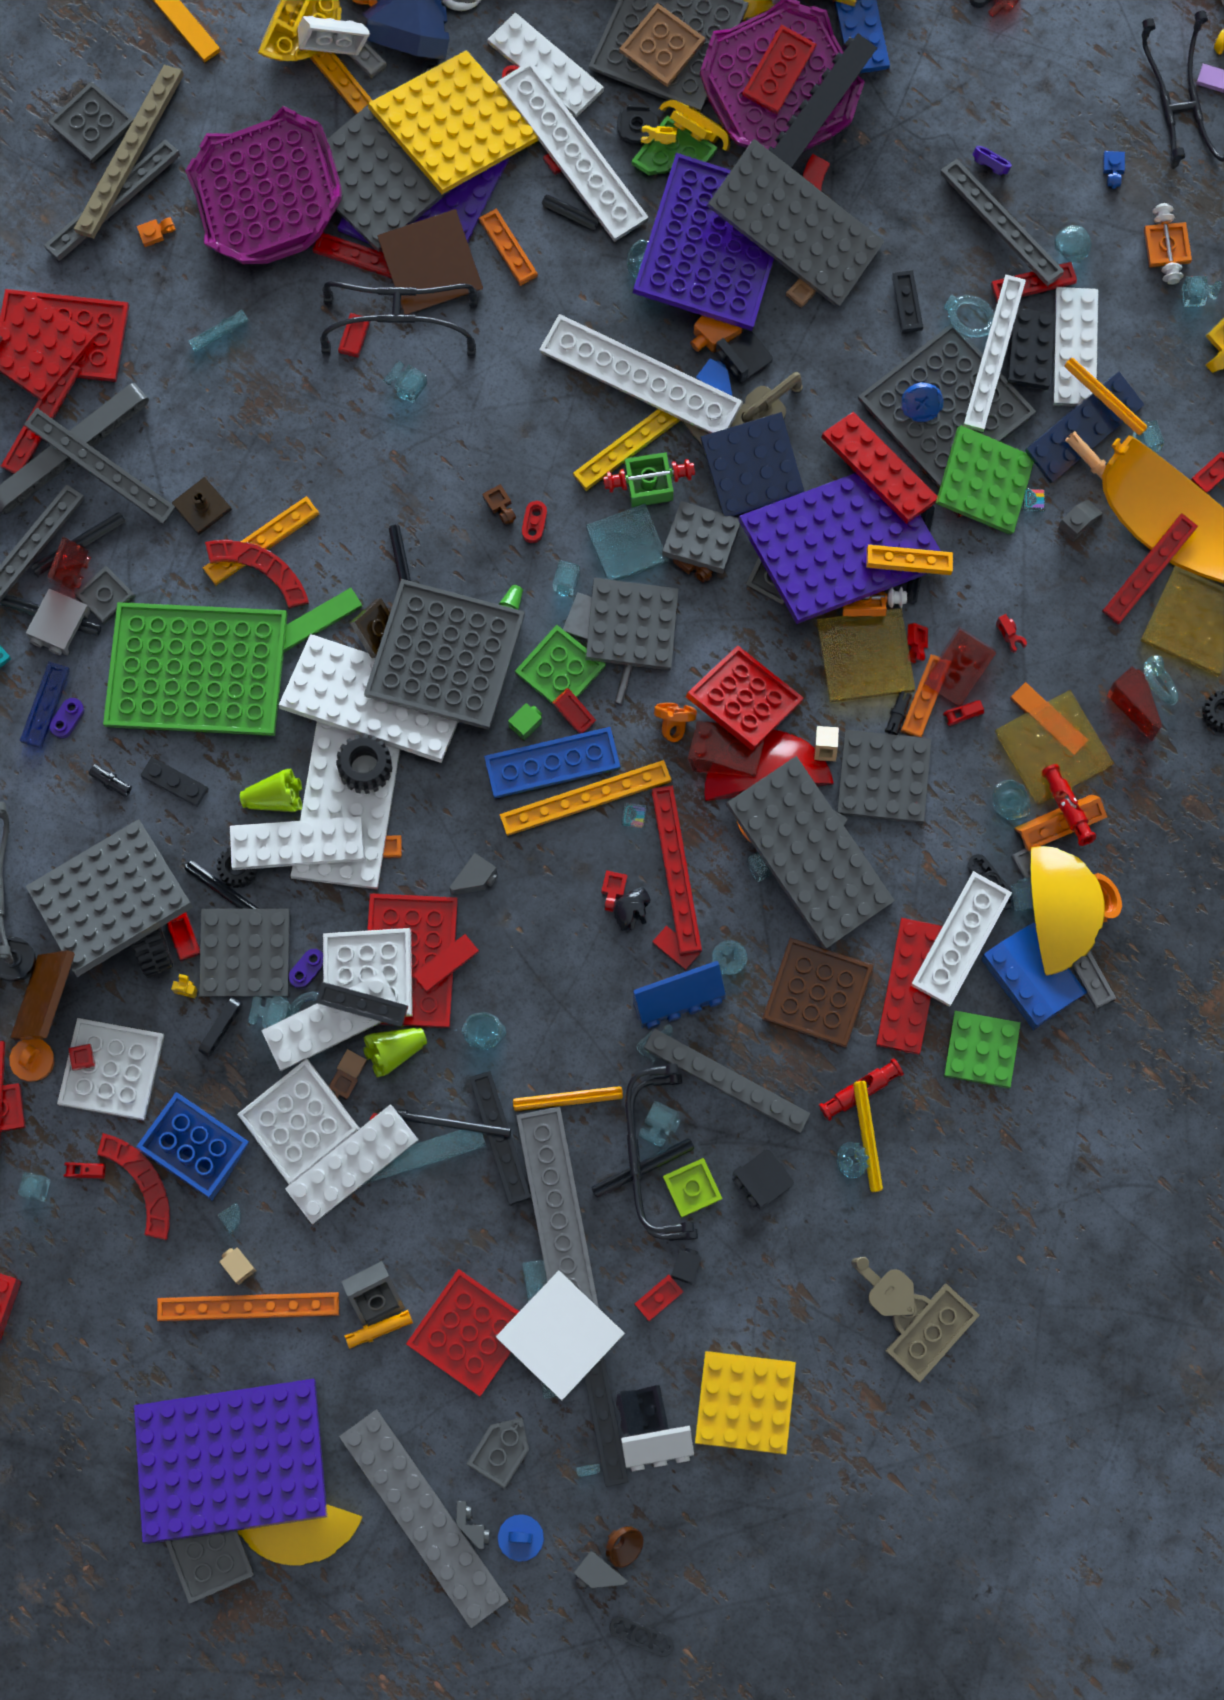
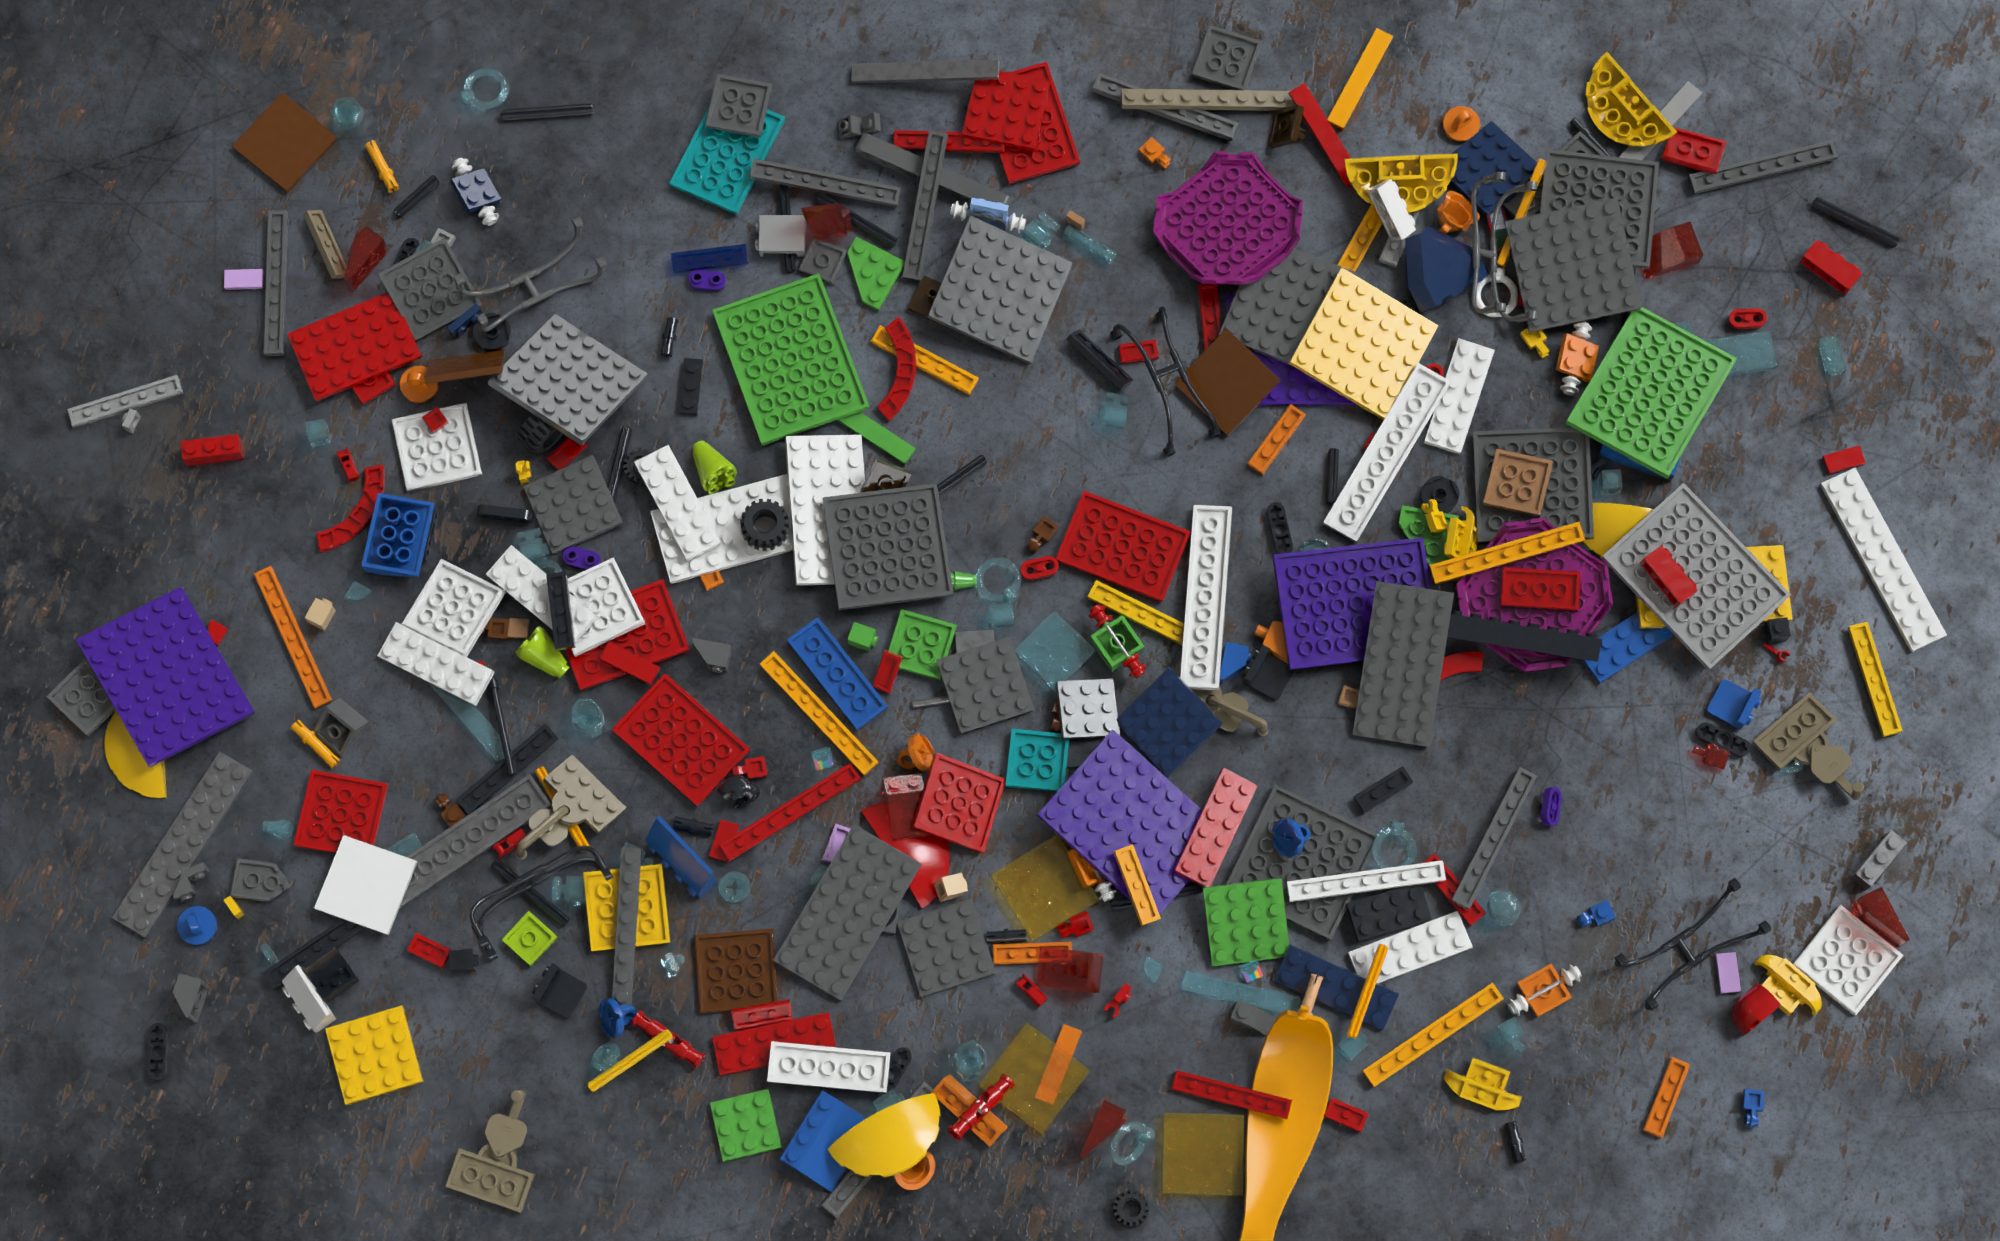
camera: 65 degrees right, 0 degrees up
reddish brown piece [606,1526,643,1568] -> none
none -> red tile [208,619,229,646]
none -> yellow tile [224,896,245,919]
none -> clear light blue cone [263,819,294,838]
none -> reddish brown plate [435,793,466,827]
none -> red bar [492,828,527,858]
none -> plate [515,755,627,860]
none -> yellow plate [583,864,670,951]
none -> blue tile [599,998,637,1038]
none -> red plate [612,673,751,807]
none -> clear light blue tile [661,952,685,978]
none -> black pin [673,816,714,836]
none -> red tile [731,999,793,1030]
none -> lavender tile [822,823,851,864]
none -> bright green plate [847,237,905,311]
none -> plate [927,215,1072,364]
none -> plate [950,198,1026,233]
none -> clear light blue piece [976,557,1021,605]
none -> teal plate [1006,728,1069,792]
none -> clear light blue brick [1022,211,1060,248]
none -> red plate [1056,491,1191,602]
none -> medium nougat tile [1066,211,1085,232]
none -> black plate [1066,329,1133,390]
none -> clear light blue tile [1145,957,1164,984]
none -> clear light blue tile [1181,970,1302,1013]
none -> black beam [1267,502,1293,554]
none -> dark brown tile [1268,105,1307,149]
none -> red tile [1288,83,1352,188]
none -> light orange plate [1362,982,1504,1088]
none -> light orange plate [1430,522,1585,584]

